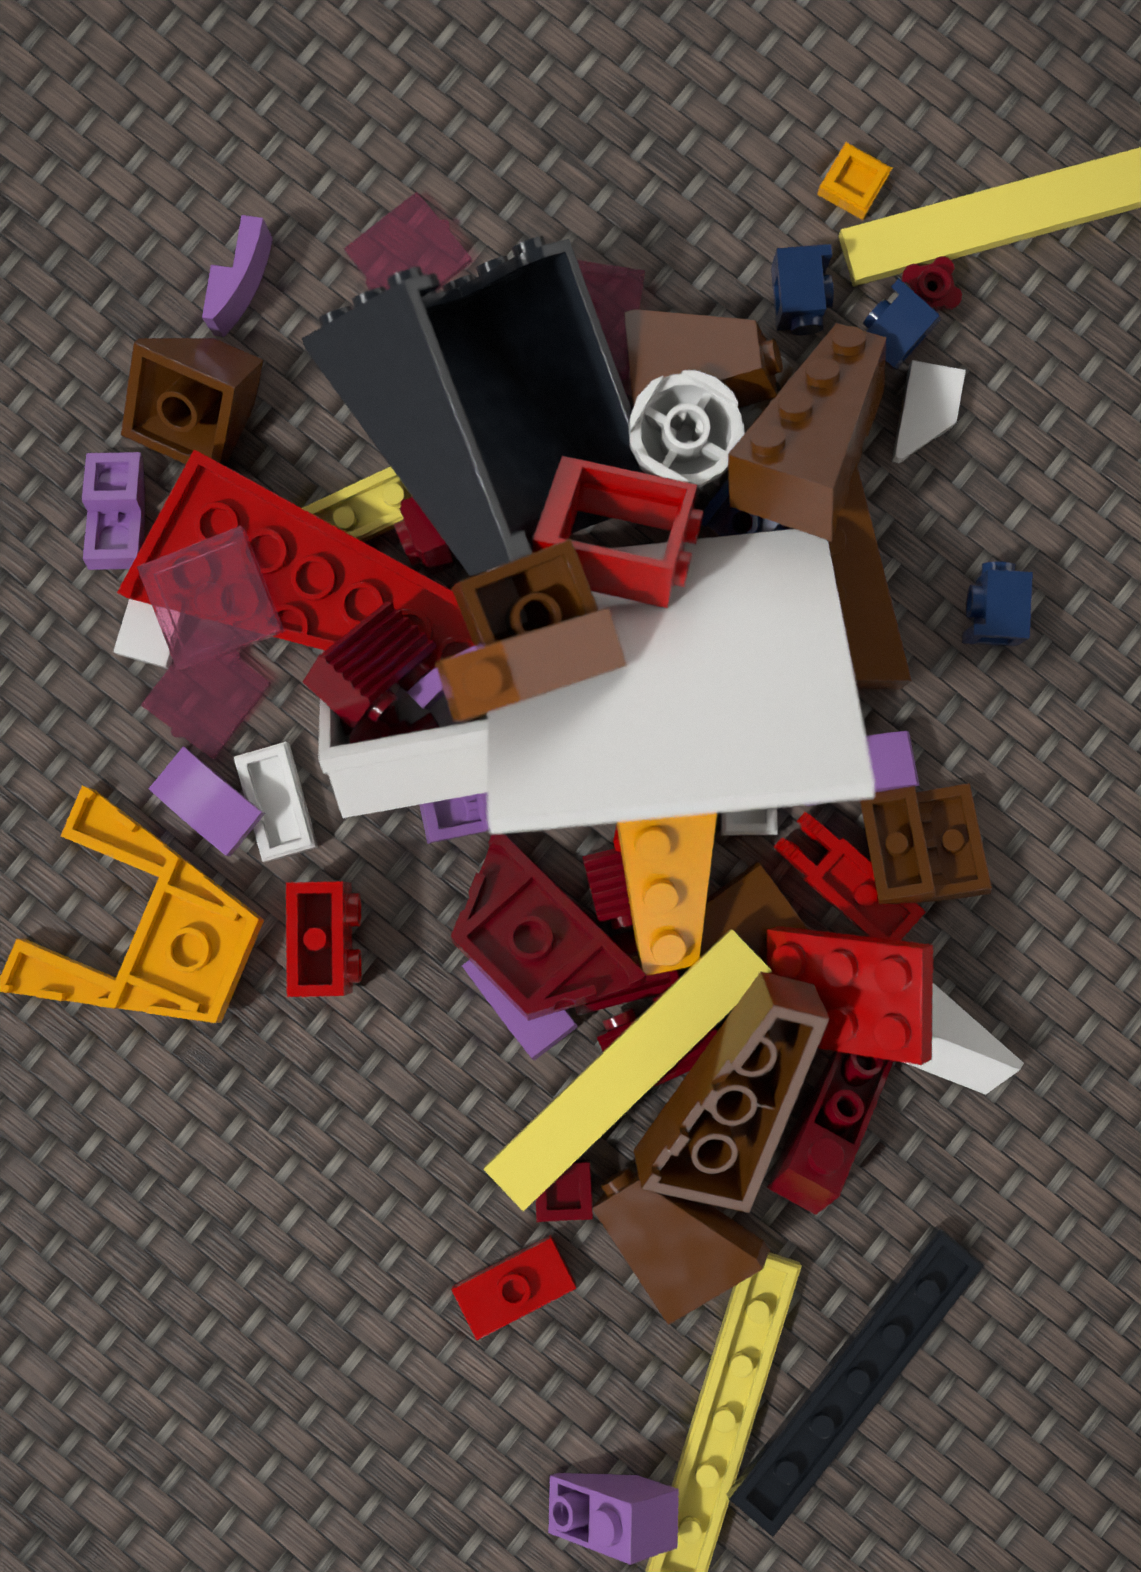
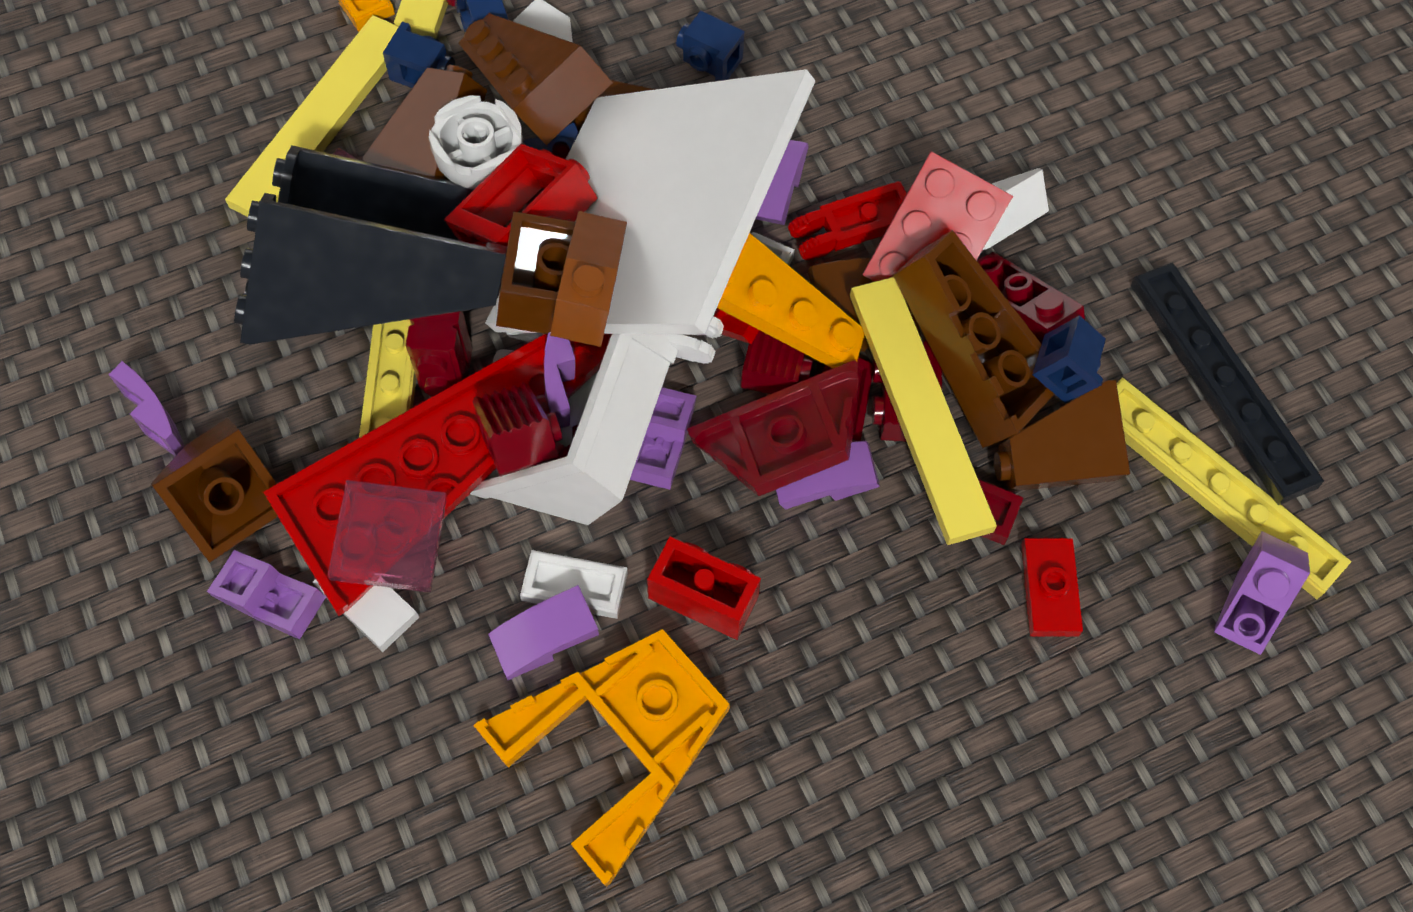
camera: 70 degrees left, 20 degrees down
clear pink piece [141,630,271,759] -> none
clear pink piece [344,191,472,290] -> none
reddish brown slope [860,783,992,904] -> none
none -> light yellow tile [225,15,398,217]
none -> dark blue brick [1032,315,1106,403]

